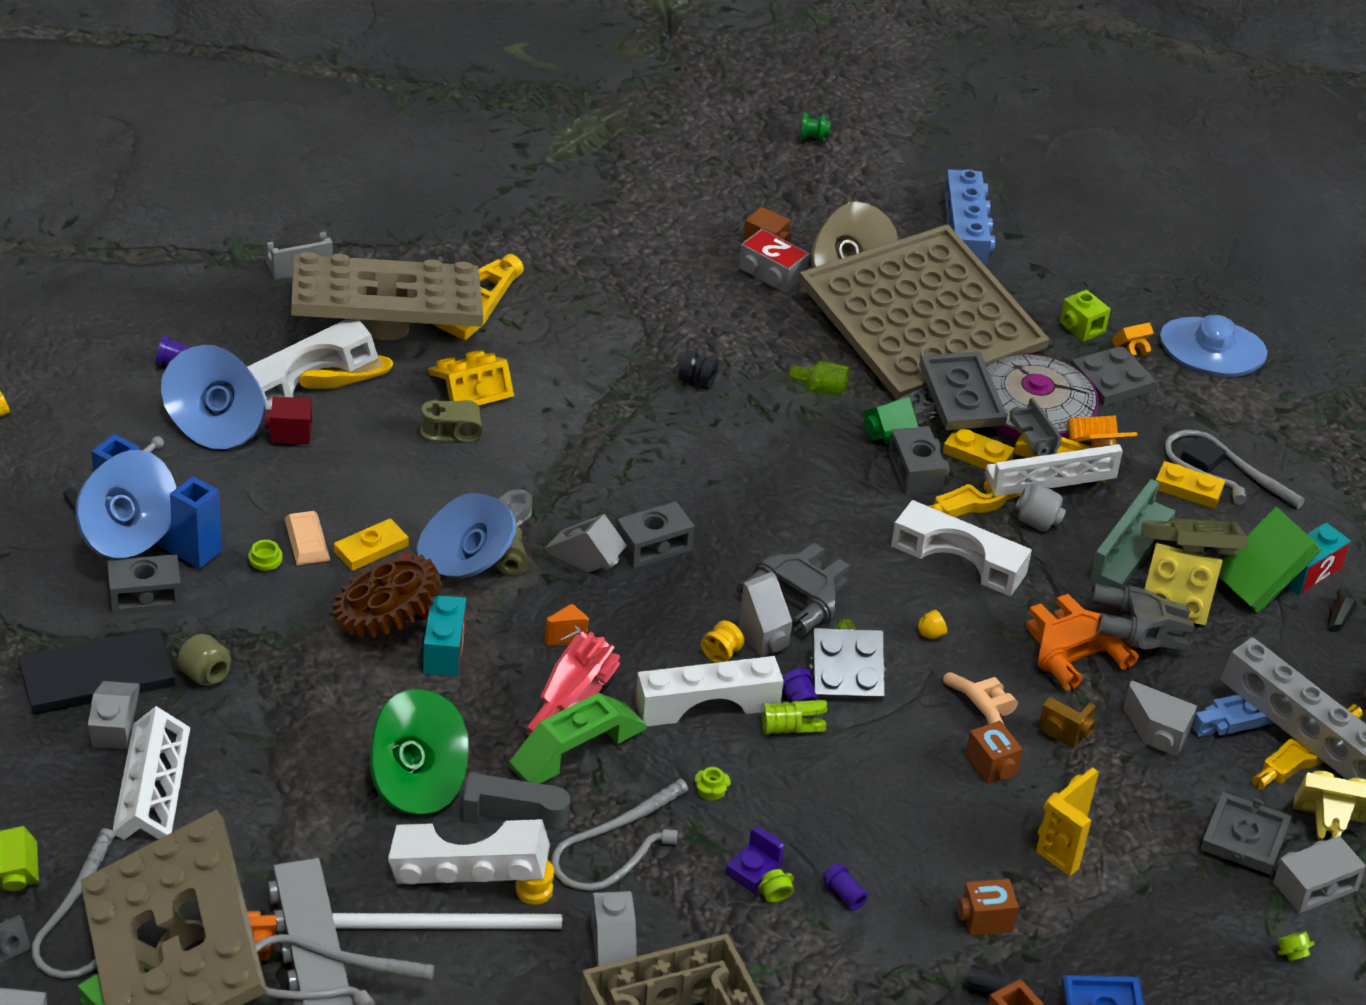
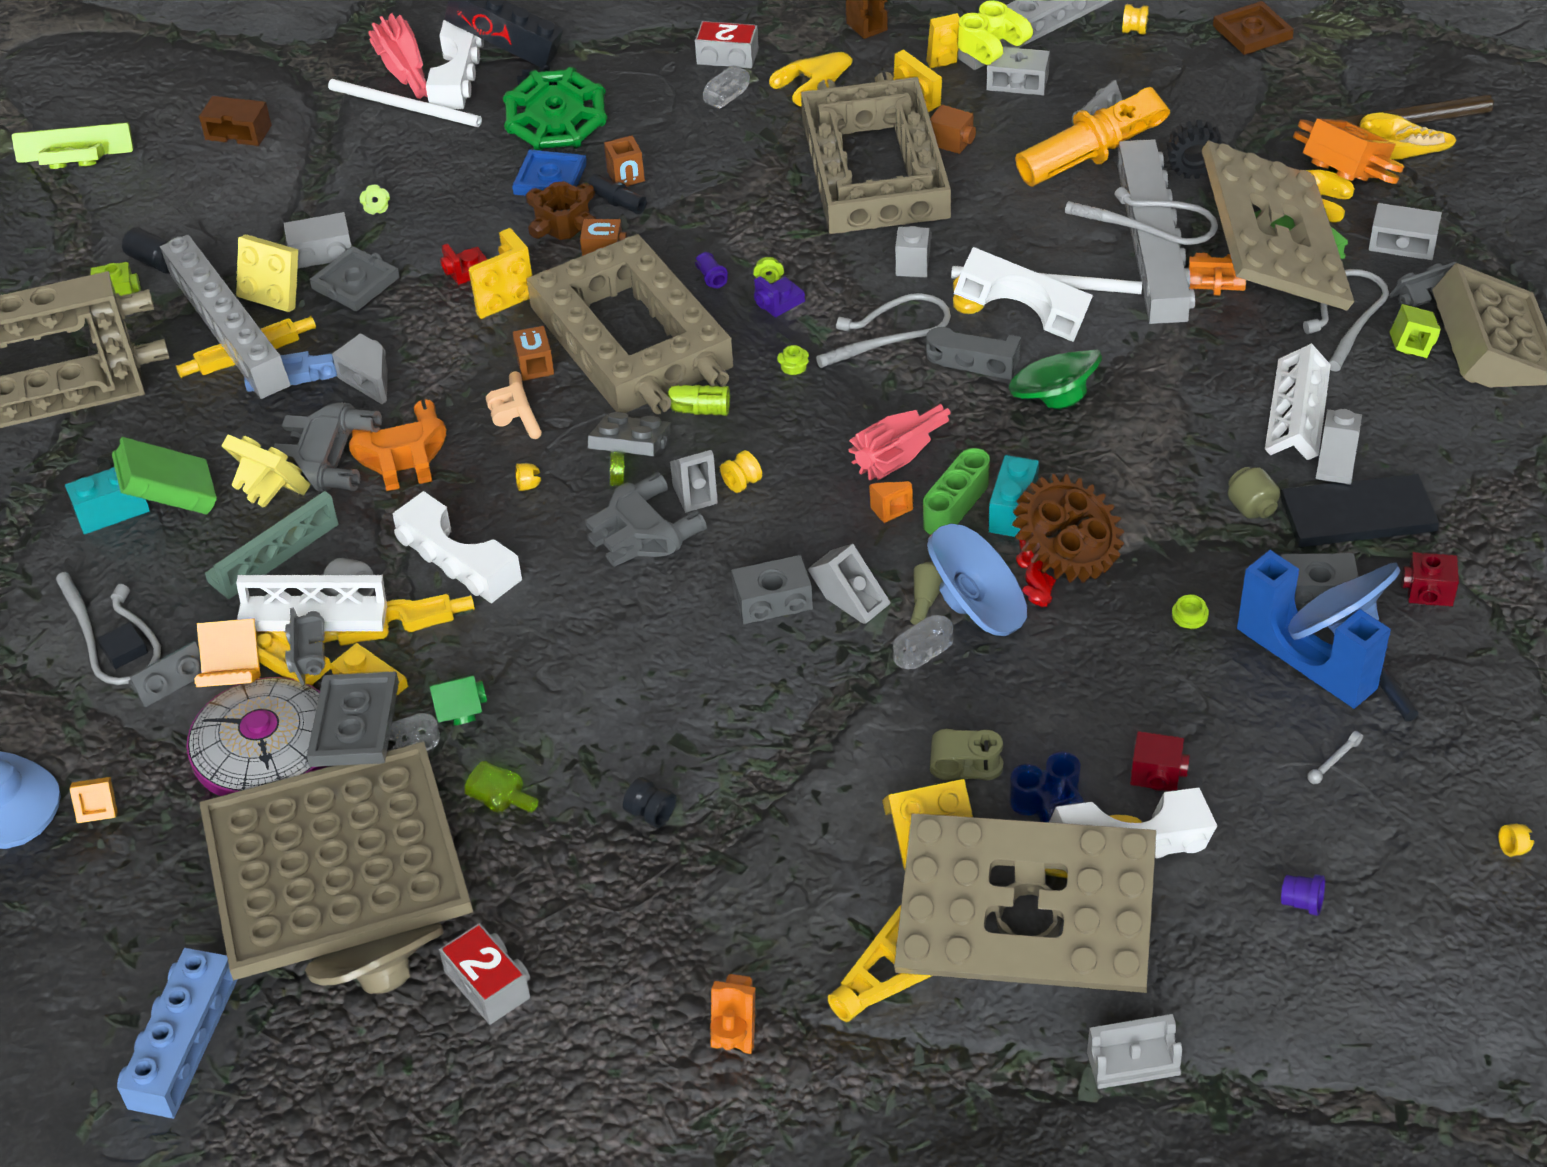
camera: 160 degrees left, 5 degrees up
medium blue hat [161,345,266,450] -> none
light nougat tile [284,511,330,566] -> none
yellow plate [334,518,409,571] -> none
bright green slope [509,693,647,784] -> none
white arch [635,656,783,726] -> none
dark orange brick [743,207,792,243] -> none
dark purple piece [782,668,818,703] -> none
dark grey brick [888,426,949,496] -> none
pearl gold bracket [1038,697,1097,748] -> none
lime brick [1059,289,1111,342] -> none
dark grey plate [1071,346,1157,406] -> none
olive plate [1141,518,1247,555] -> none
yellow plate [1156,461,1226,509] -> none
none -> dark grey hinge [128,641,202,707]
none -> red bracket [440,243,488,285]
none -> reddish brown piece [526,181,596,240]
none -> dark tan brick [526,234,733,414]
none -> orange hips [710,974,756,1054]
none -> bright green beam [923,448,990,535]
none -> clear blue piece [1009,752,1085,823]
none -> dark red brick [1401,552,1459,606]

